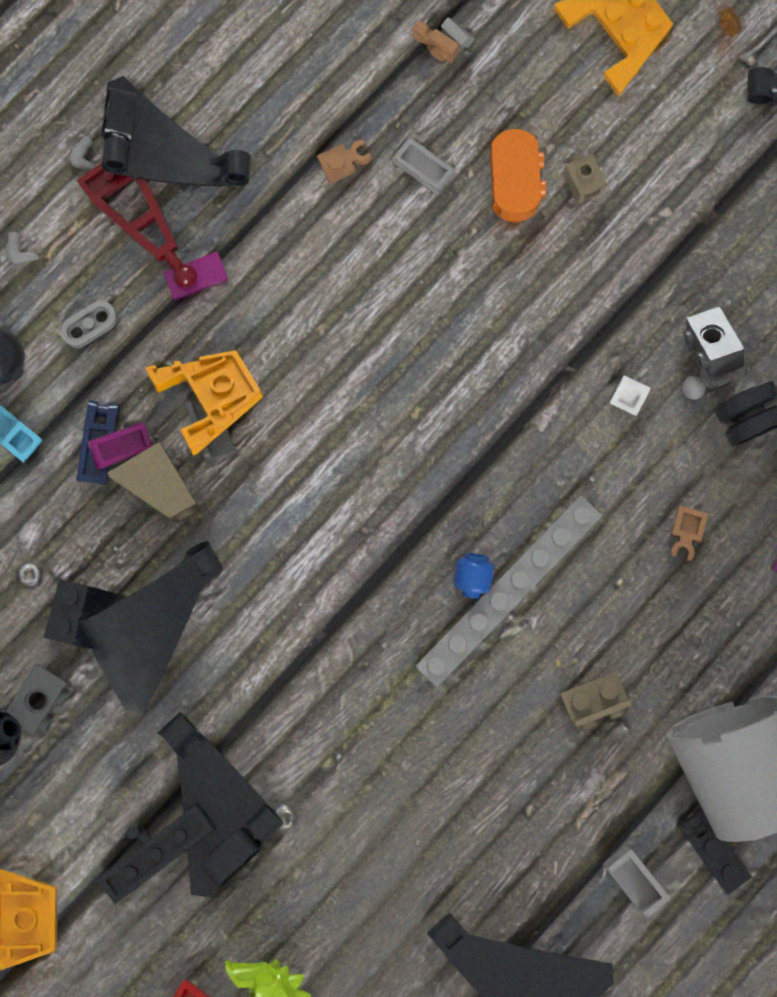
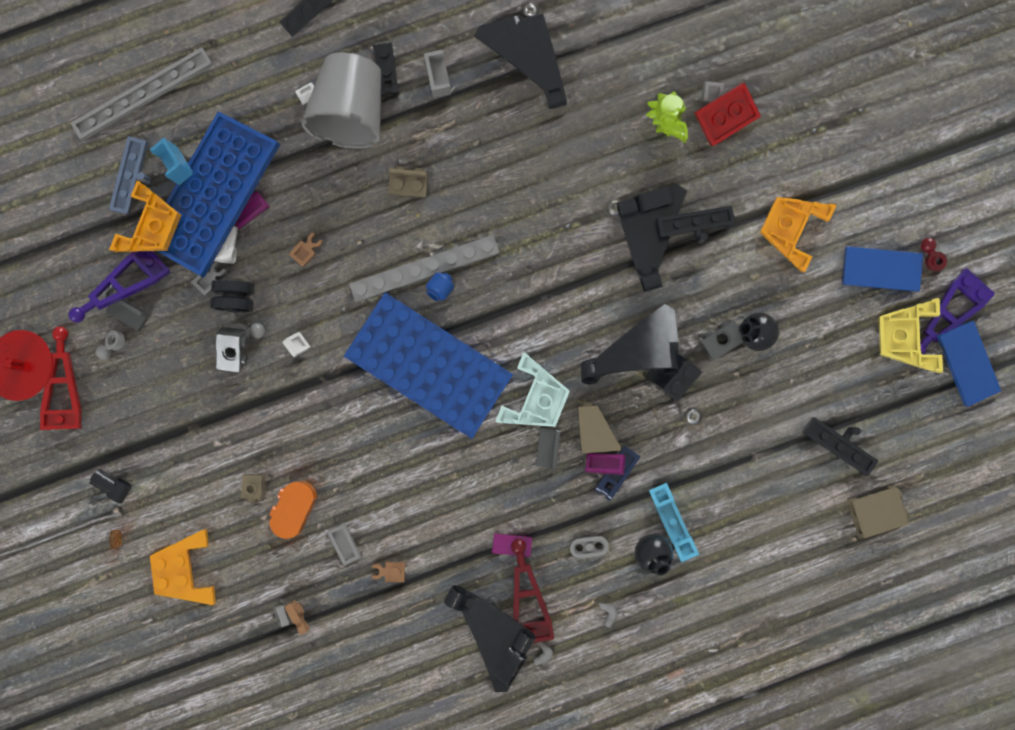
camera: 150 degrees left, 5 degrees up
light orange wing [145,350,263,456] -> none
none -> blue plate [344,293,513,439]
none -> light aqua wing [495,352,570,427]

